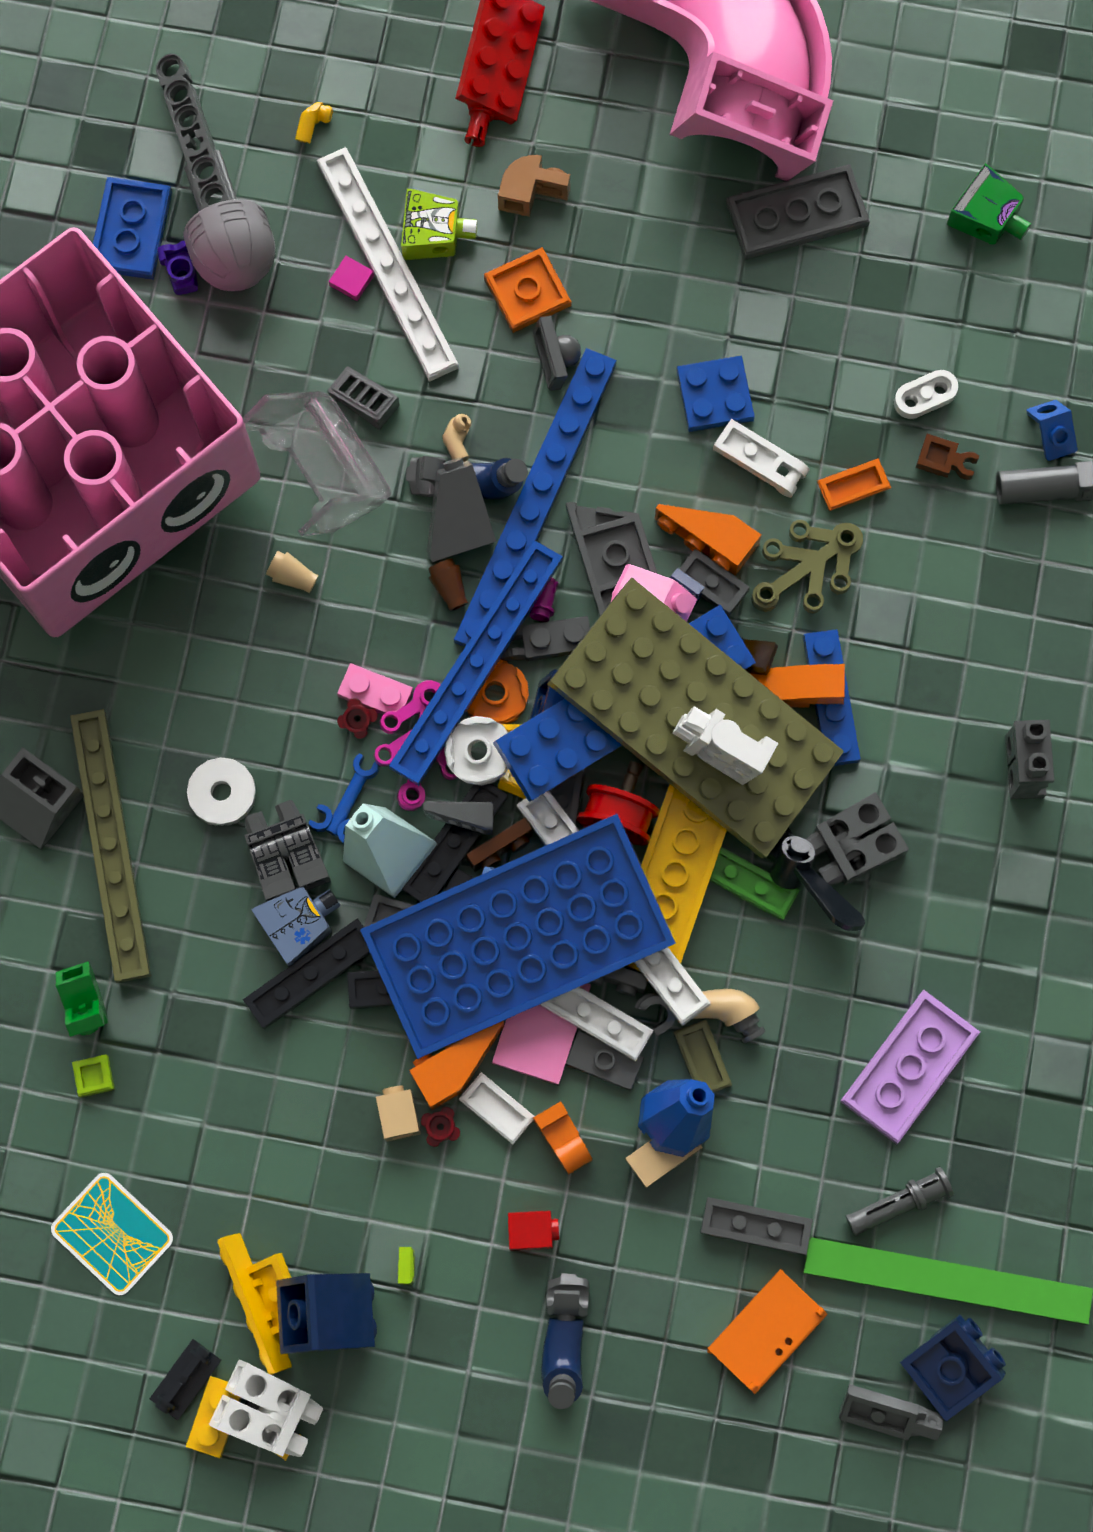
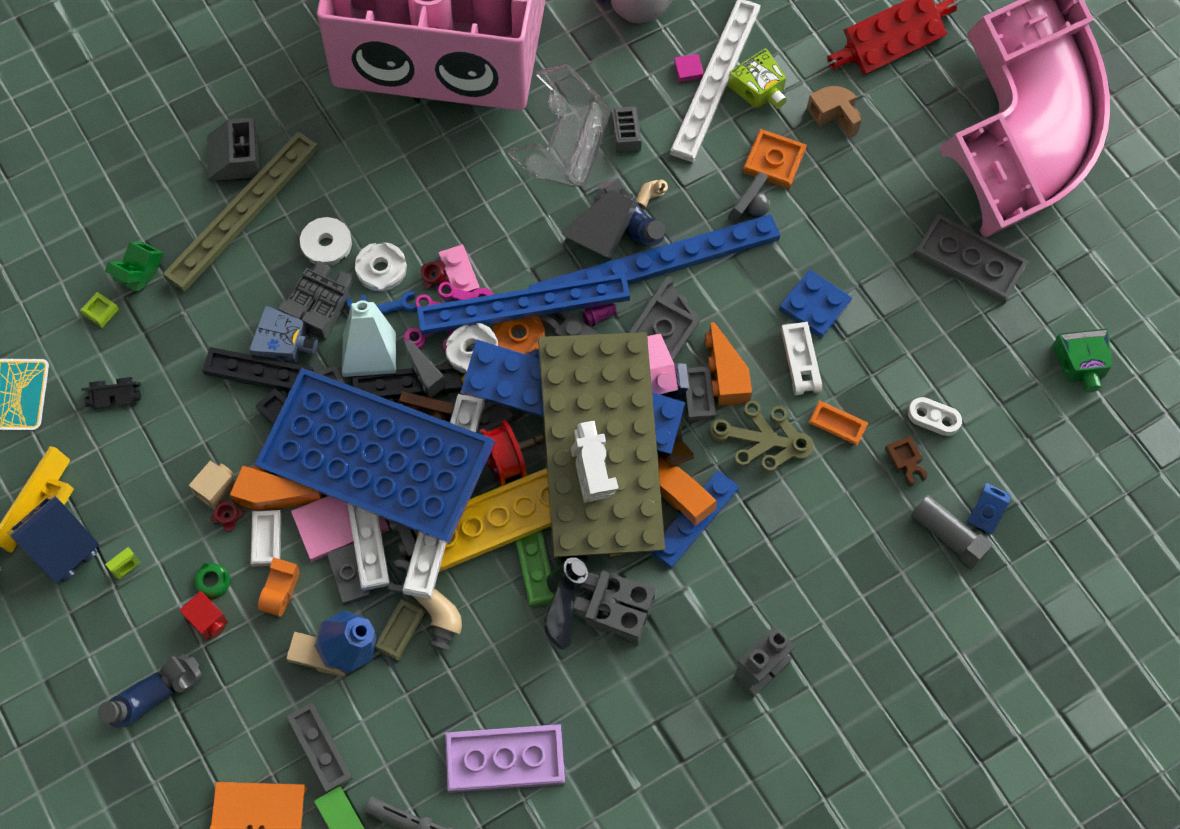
camera: 45 degrees right, 10 degrees down
tan cone [266,551,319,593] -> none
reddish brown cone [428,558,468,611] -> none
none -> black hinge [81,377,141,409]
none -> green piece [194,563,231,599]
none -> white tile [355,242,407,292]

